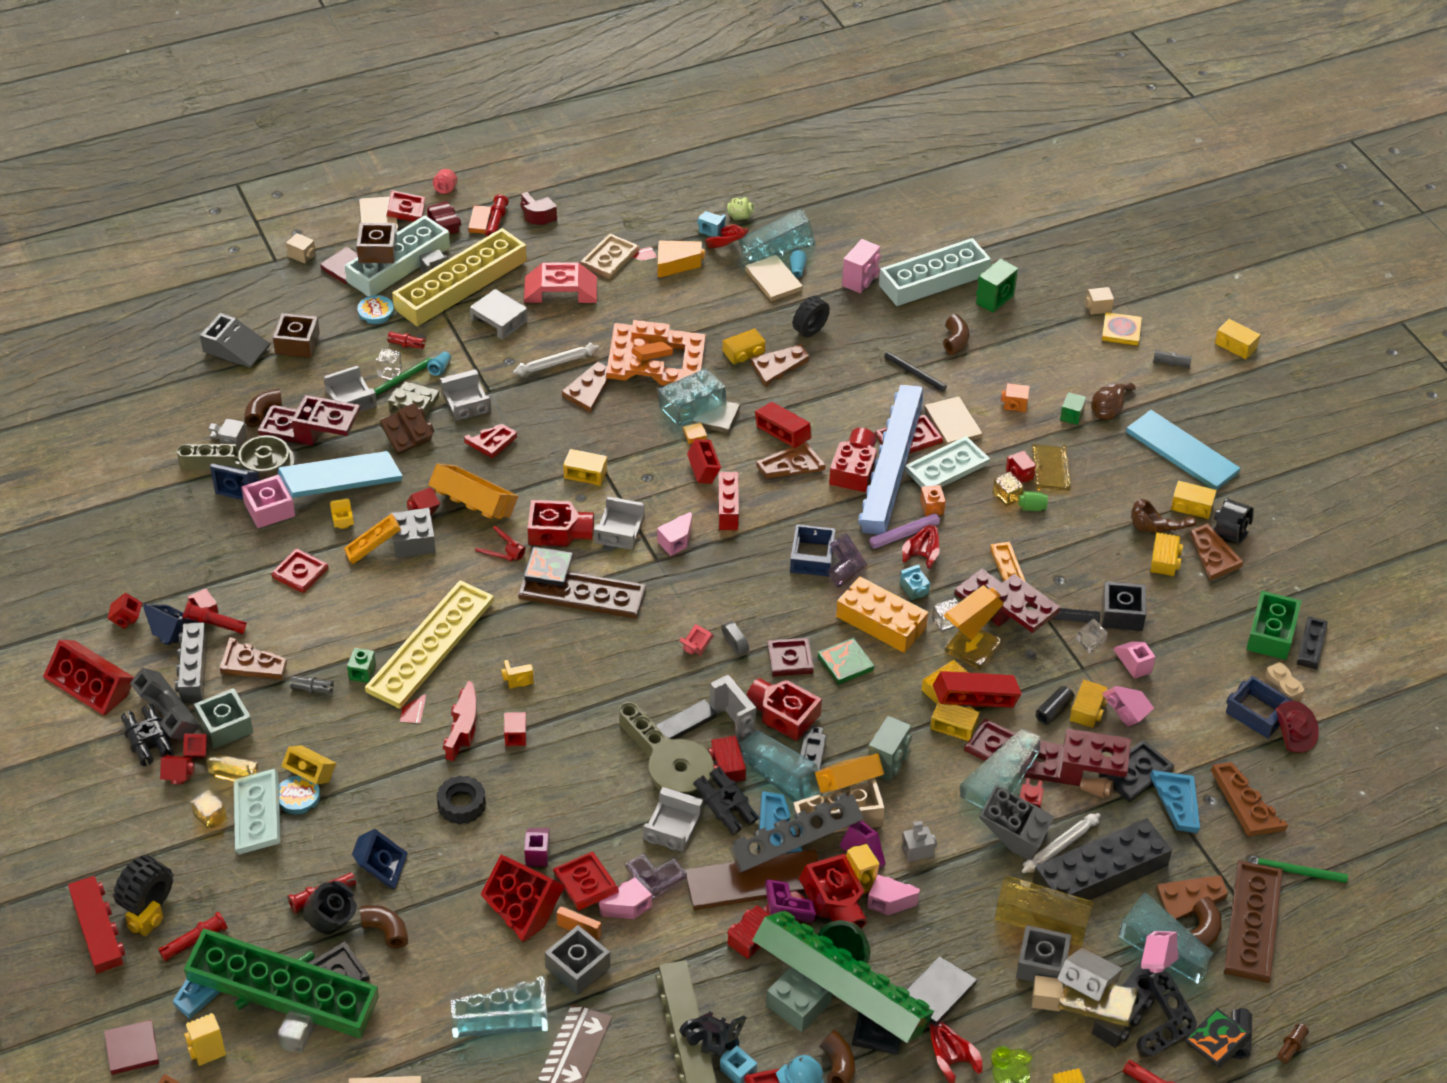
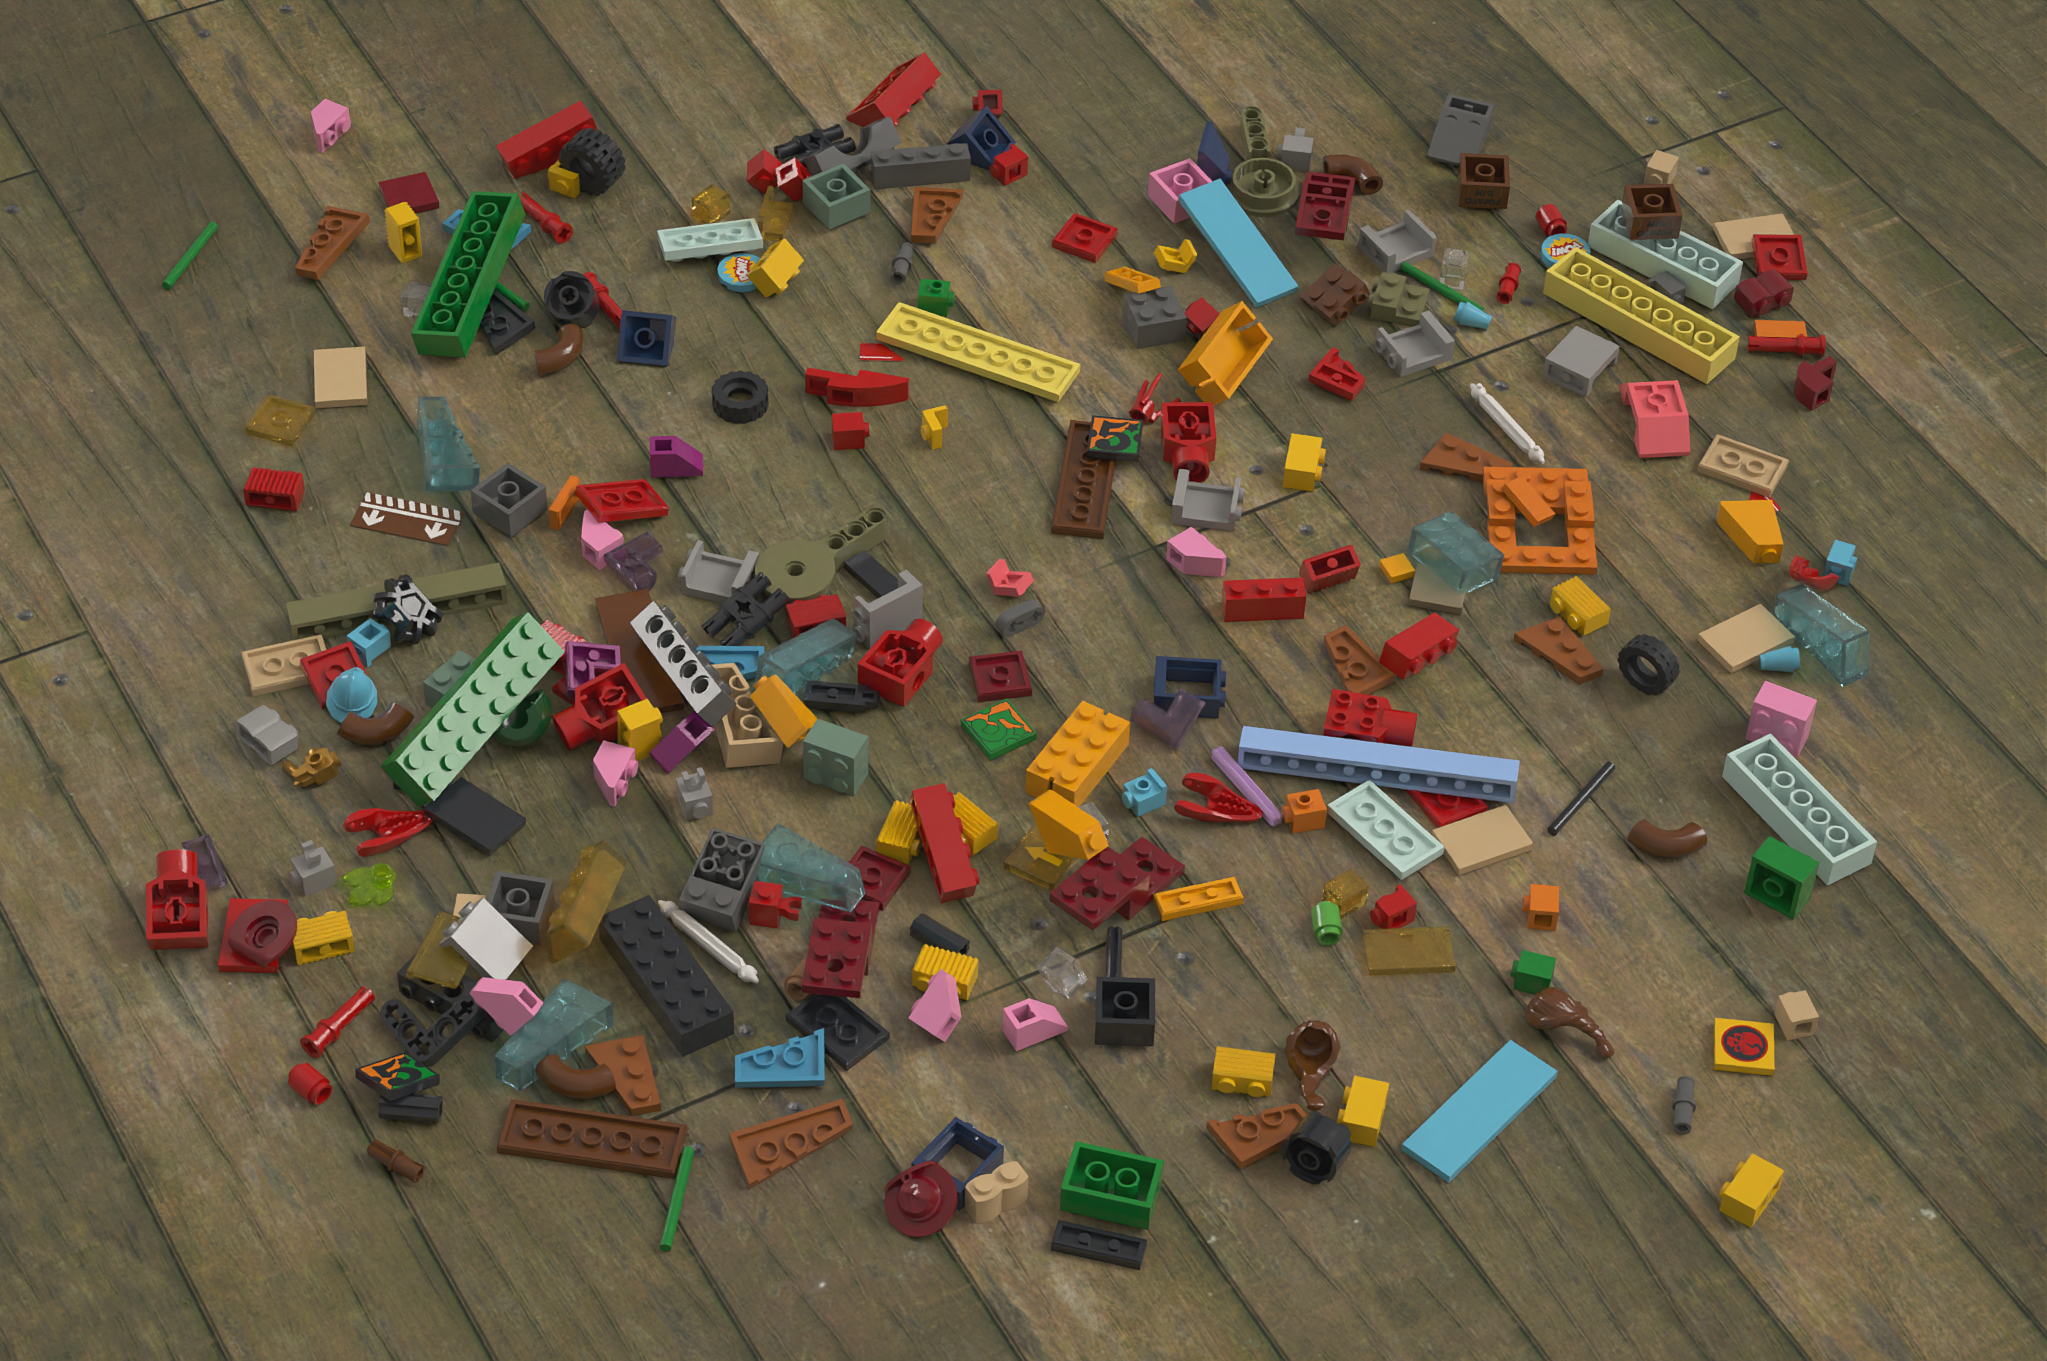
camera: 85 degrees right, 0 degrees up
red pin [182,601,247,635] -> none
coral head [433,169,458,194] -> none
red wedge [480,854,565,942] -> none
yellowish green head [727,197,754,221] -> none
none -> red brick [1535,204,1567,237]

